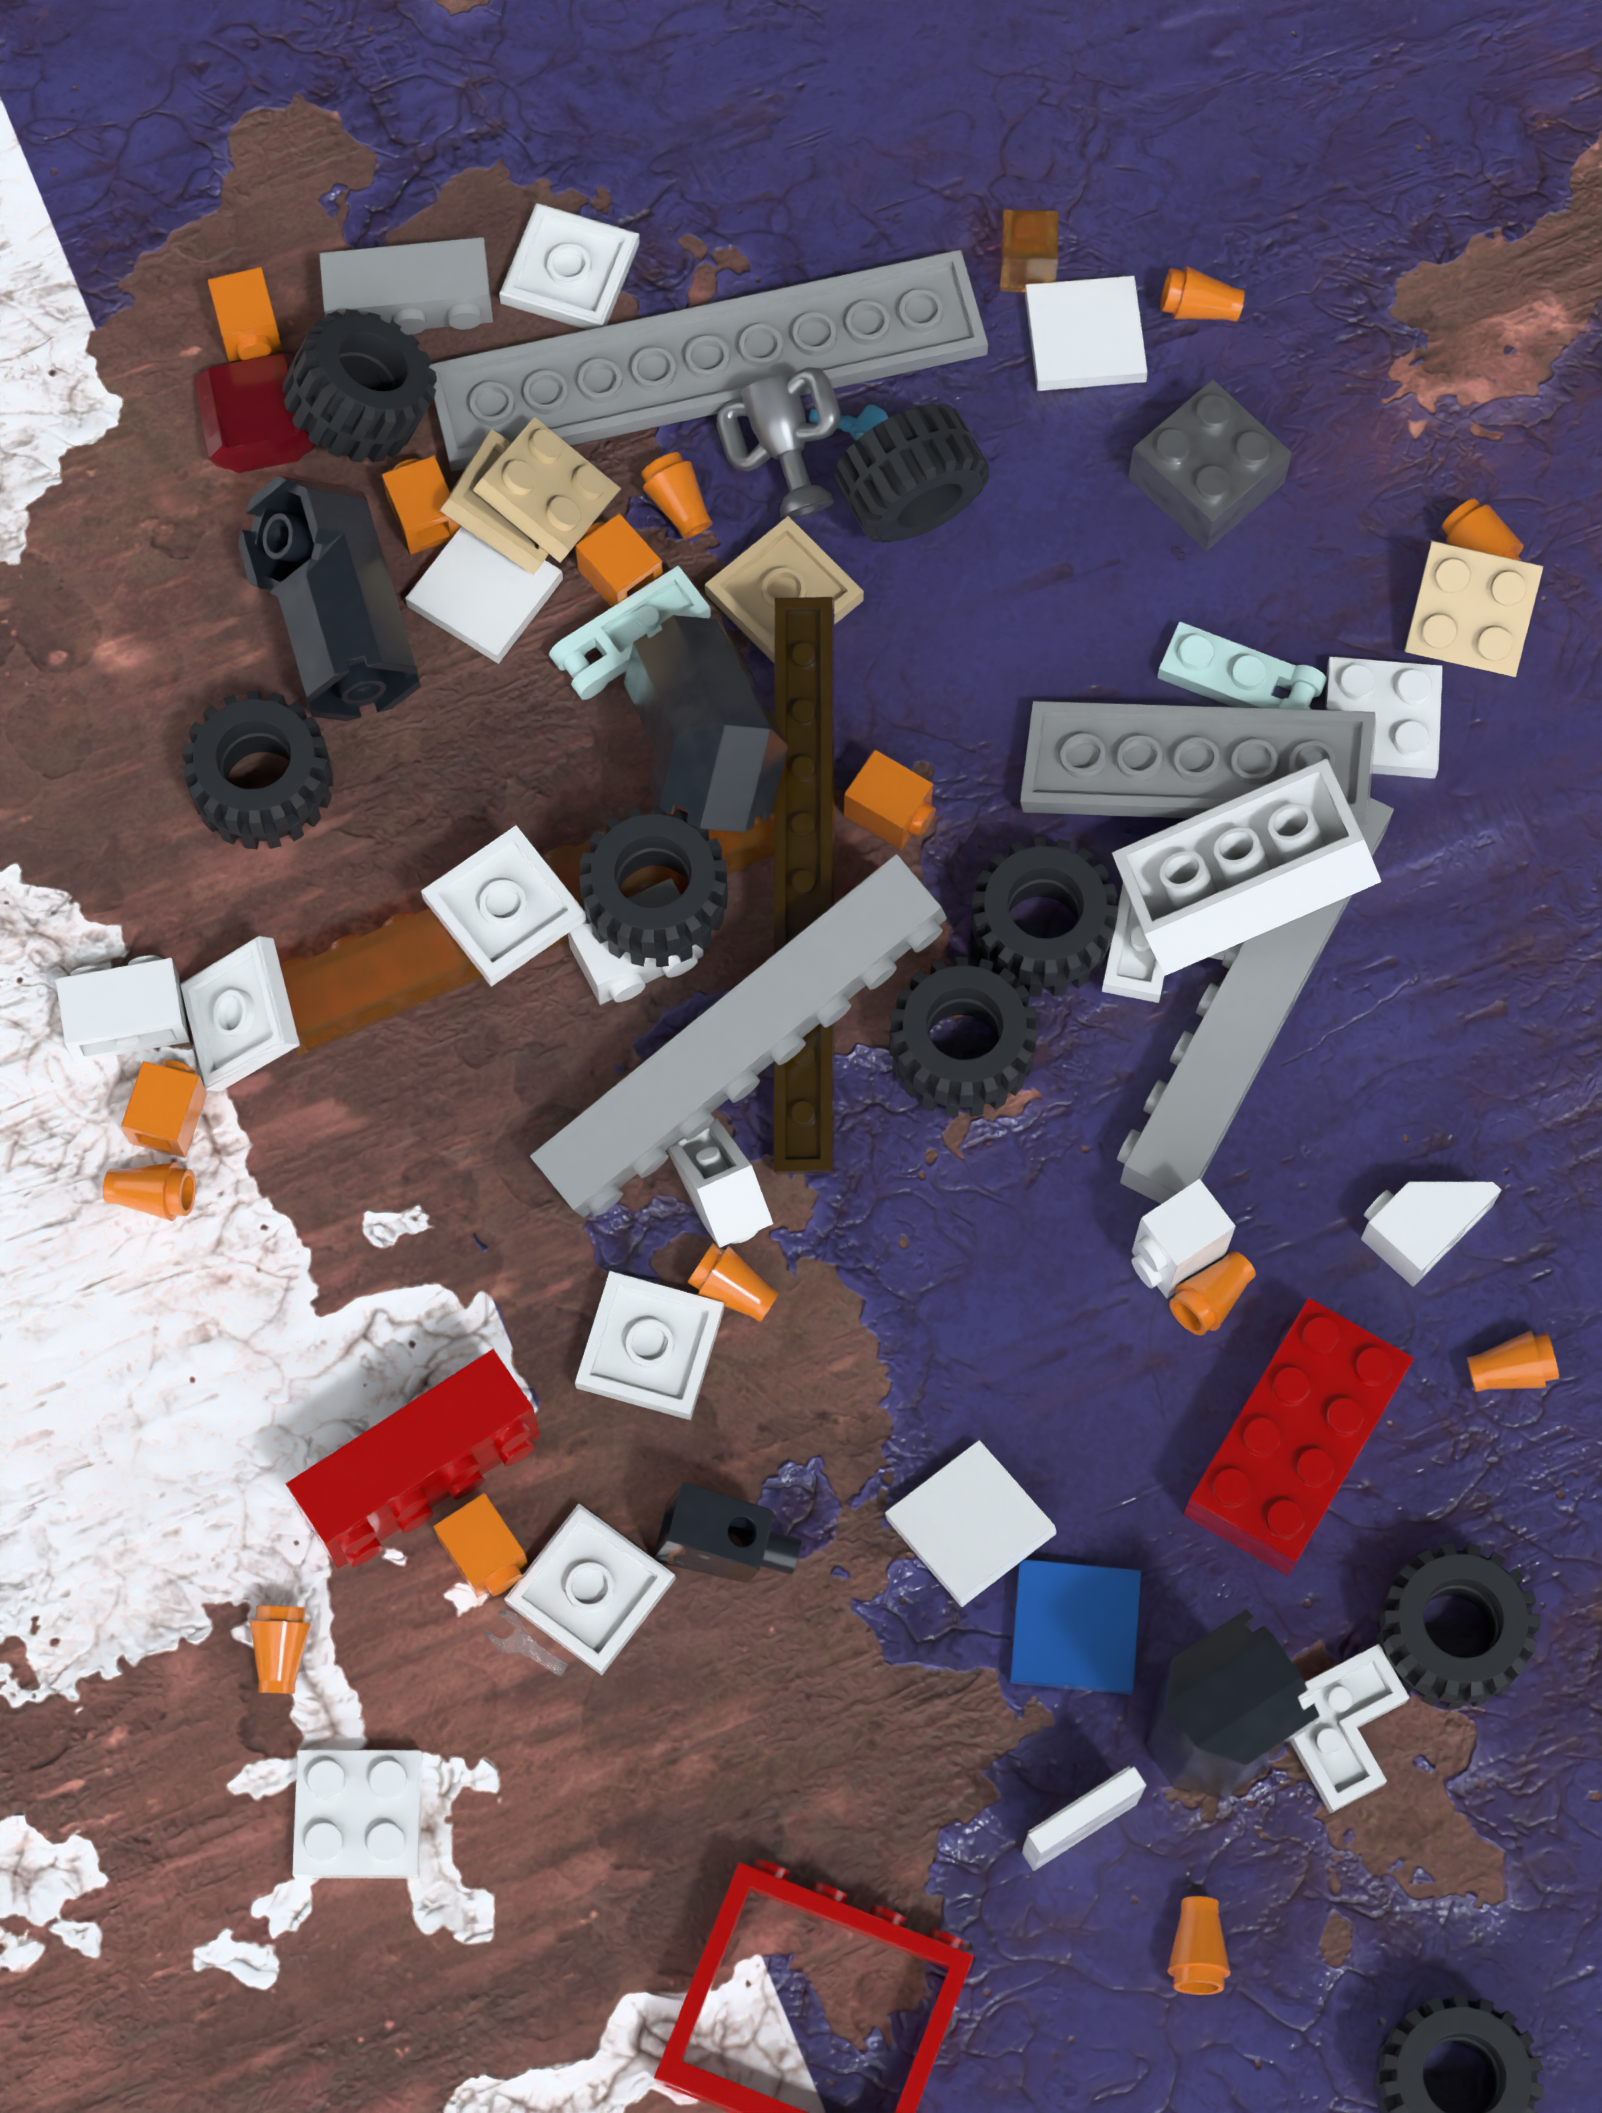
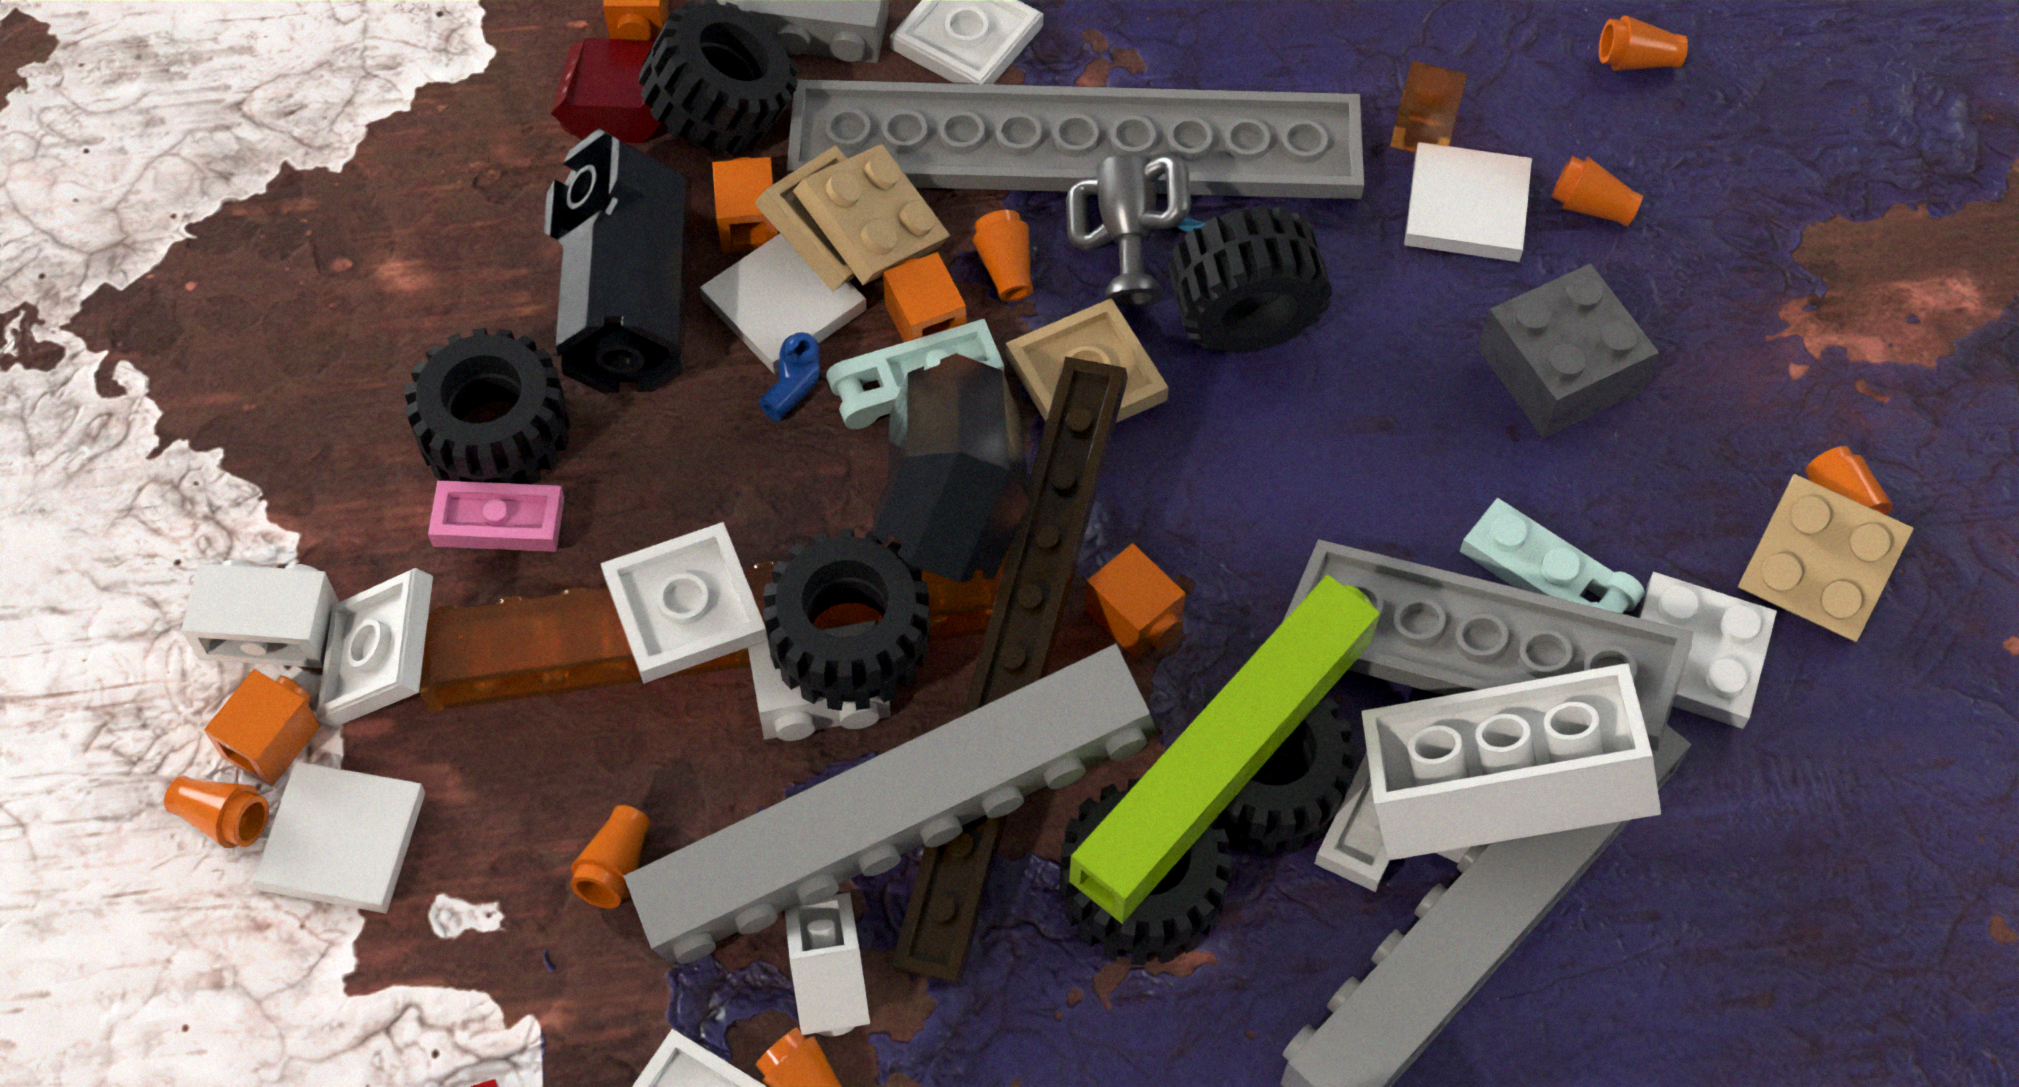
camera: 15 degrees right, 10 degrees down
none -> white tile [253,761,426,914]
none -> bright pink plate [428,481,564,552]
none -> orange cone [570,805,650,909]
none -> blue arm [758,332,819,422]
none -> lime brick [1070,574,1381,925]
none -> orange cone [1599,15,1688,71]

